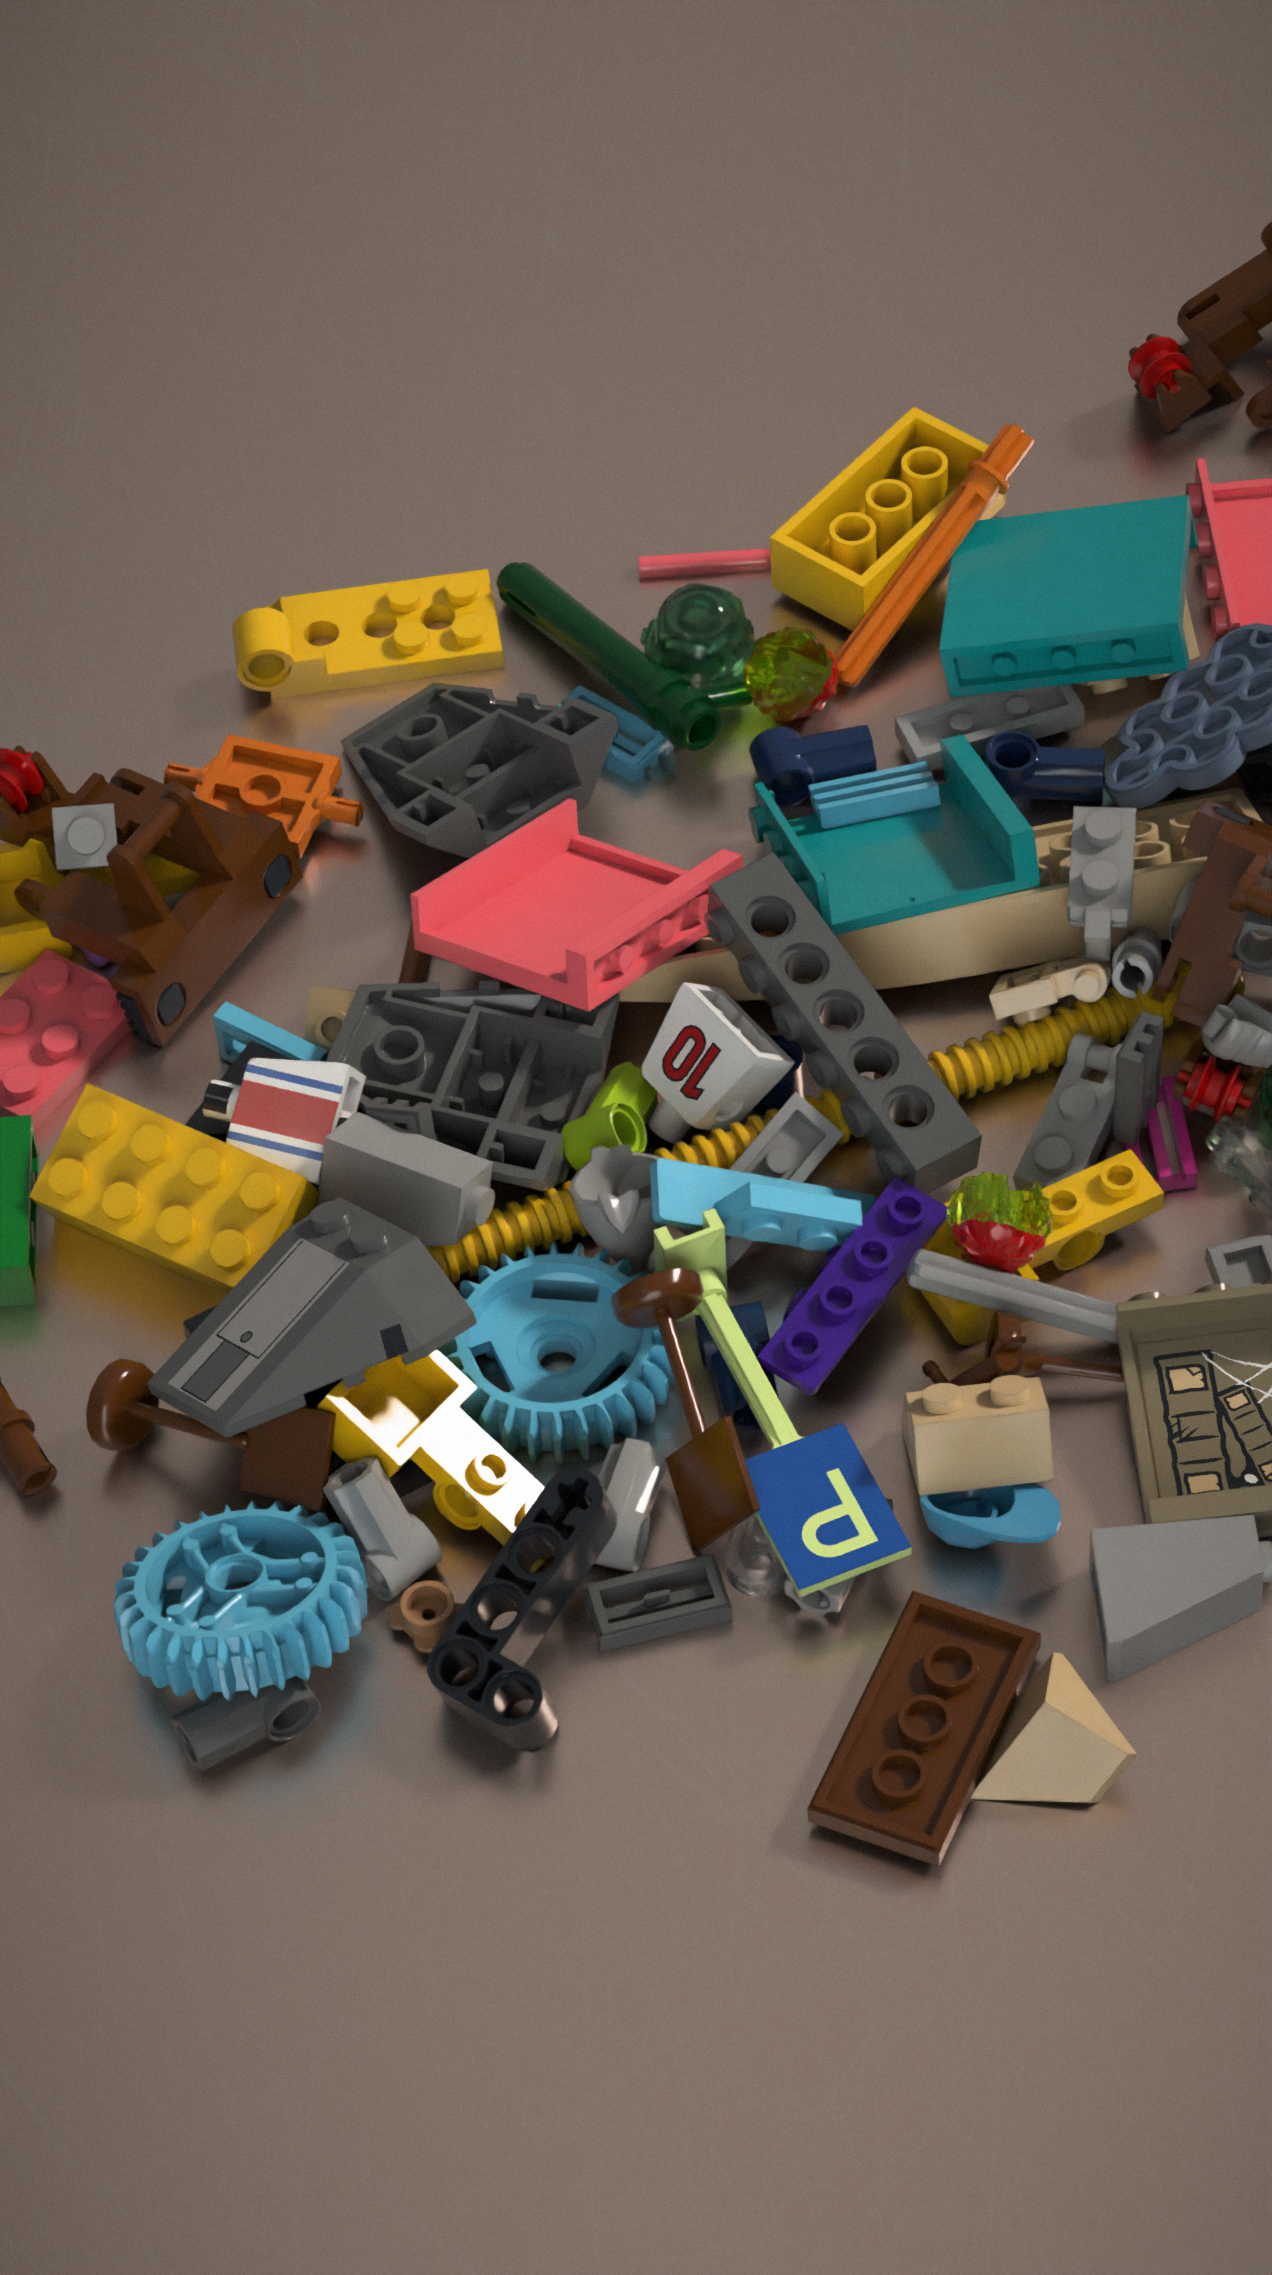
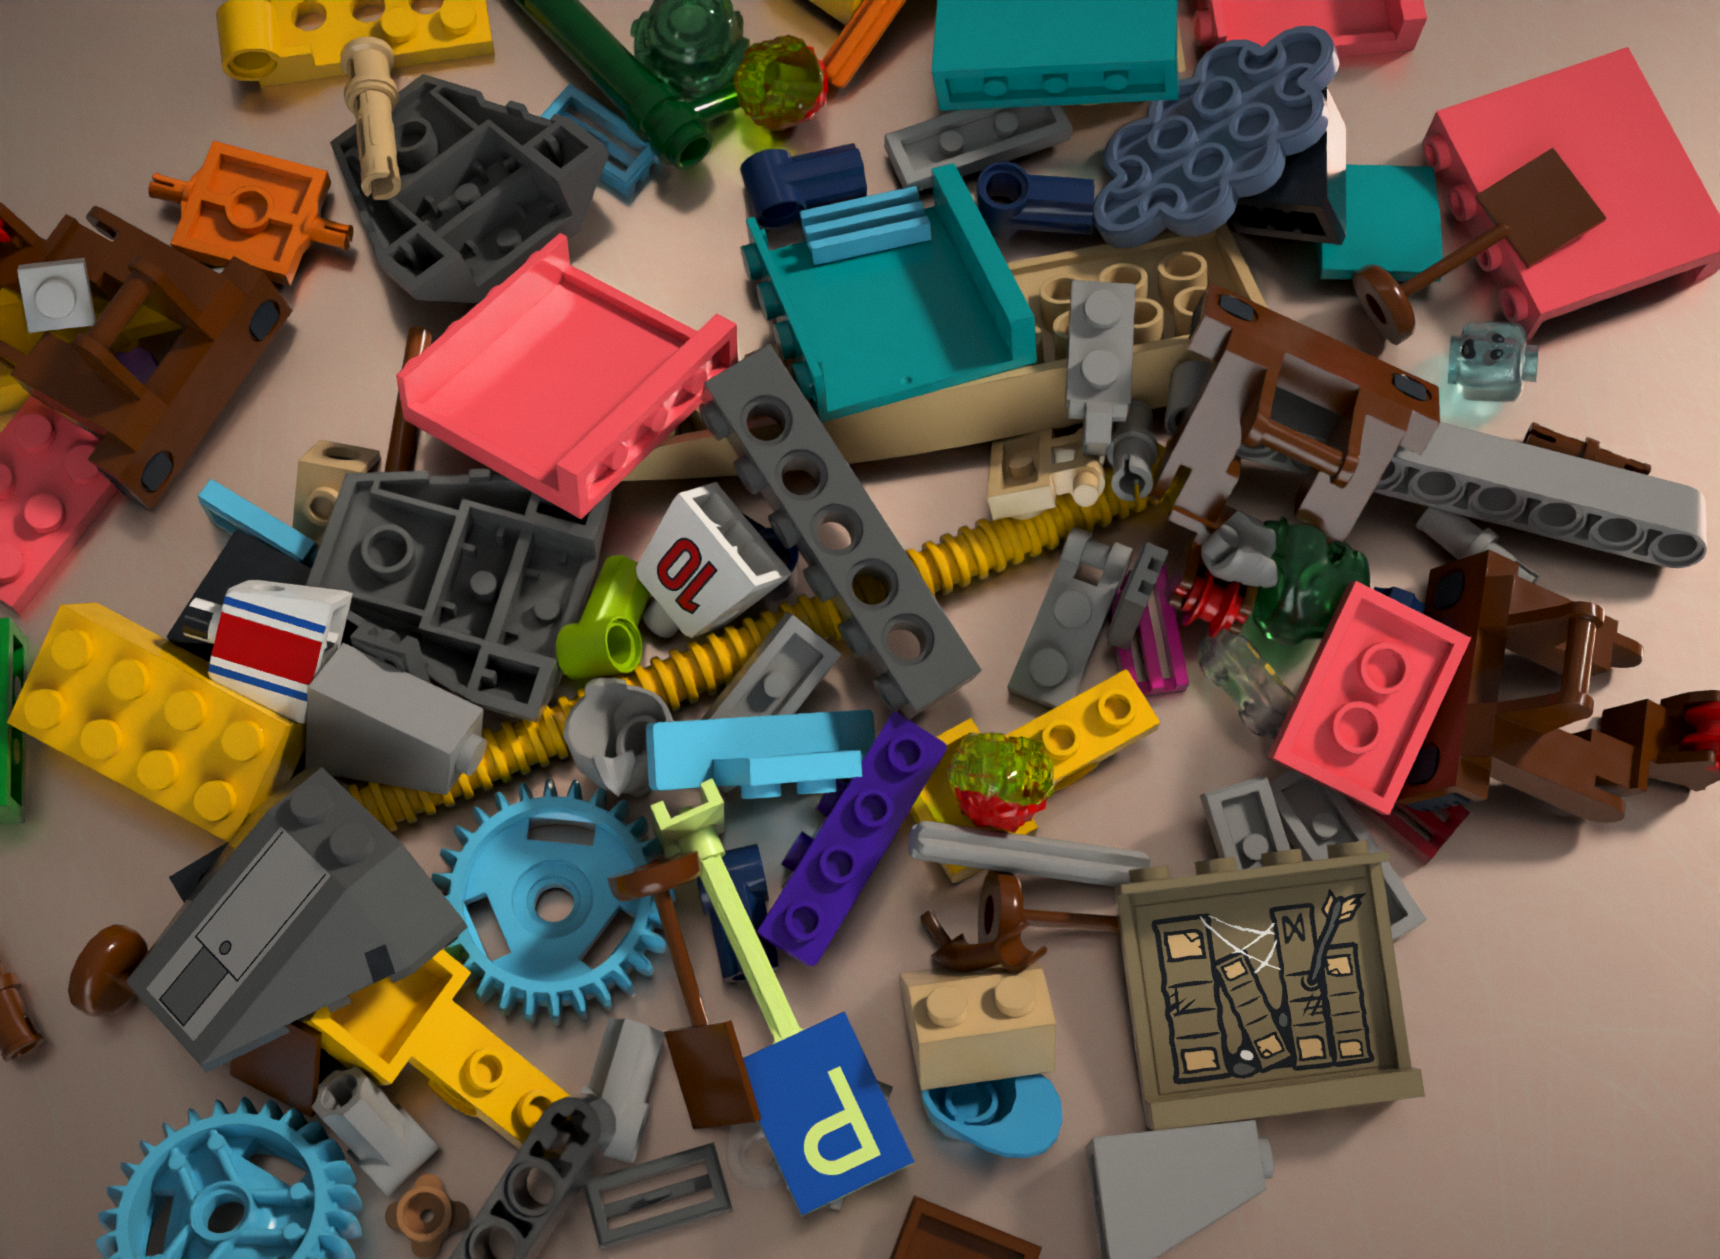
camera: 10 degrees left, 20 degrees up
none -> tan pin [340,37,401,200]

